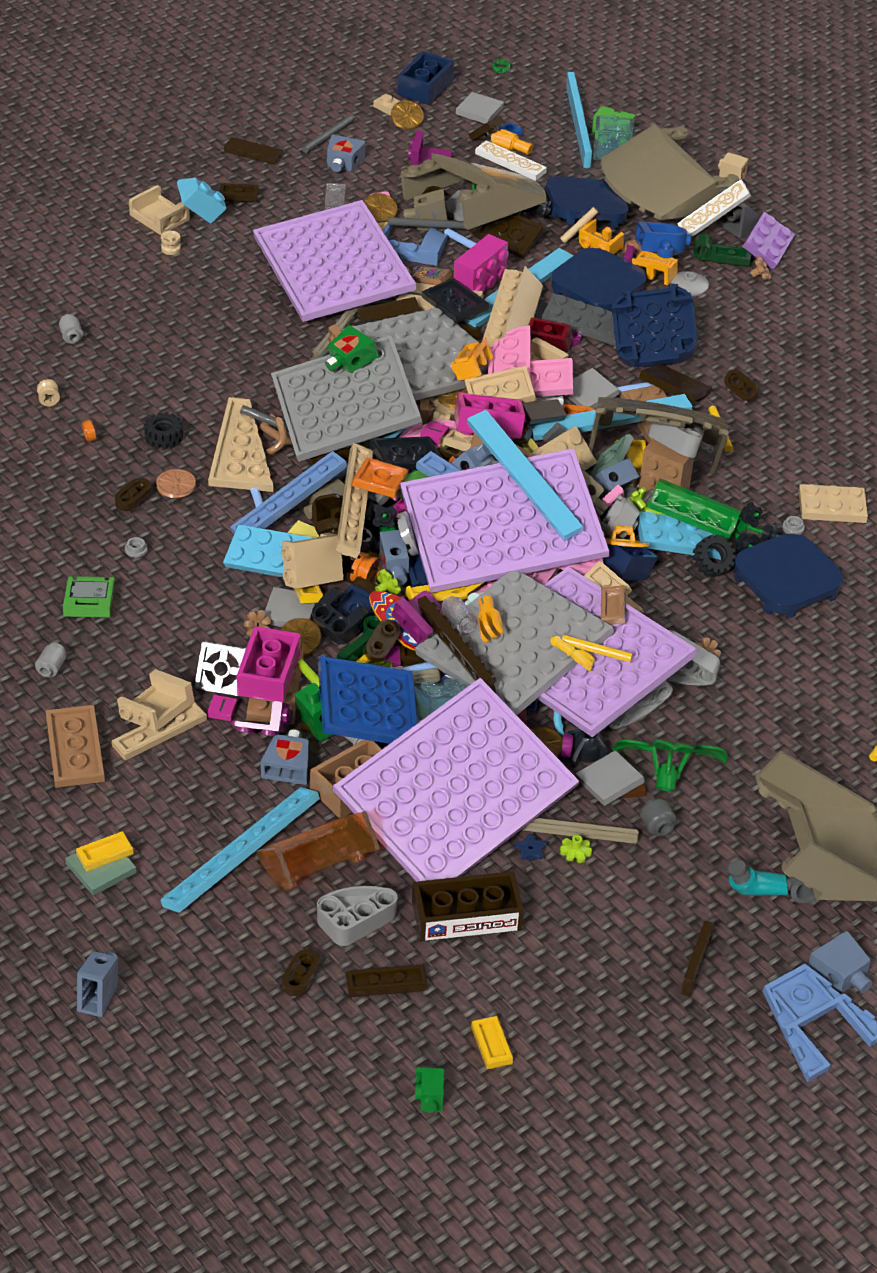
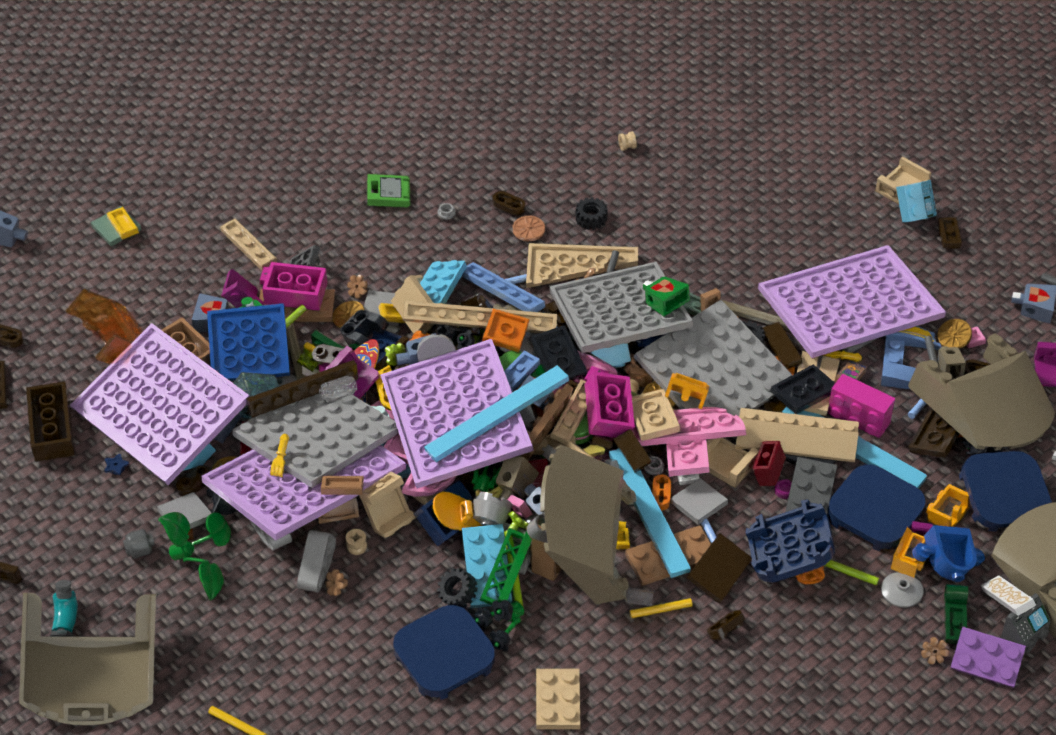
camera: 90 degrees right, 5 degrees up
light grey brick [35,643,66,677] -> none
medium nougat plate [45,705,105,788] -> none
light grey brick [59,314,83,344] -> none
orange tile [81,420,97,442] -> none
tan panel [117,669,195,732] -> none
medium azure tile [160,787,320,913] -> none
tan wheel [161,231,181,255] -> none
dark brown tile [224,137,283,165] -> none
light grey beam [317,886,397,946] -> none
clear tile [325,183,345,210] -> none
light orange arm [477,595,504,643] -> none
dark tan axle [520,817,639,844] -> none
tan piece [560,207,598,243] -> none
lime plant [560,835,592,863] -> none
yellow bar [562,635,633,663] -> none
light grey plate [782,516,805,535] -> none

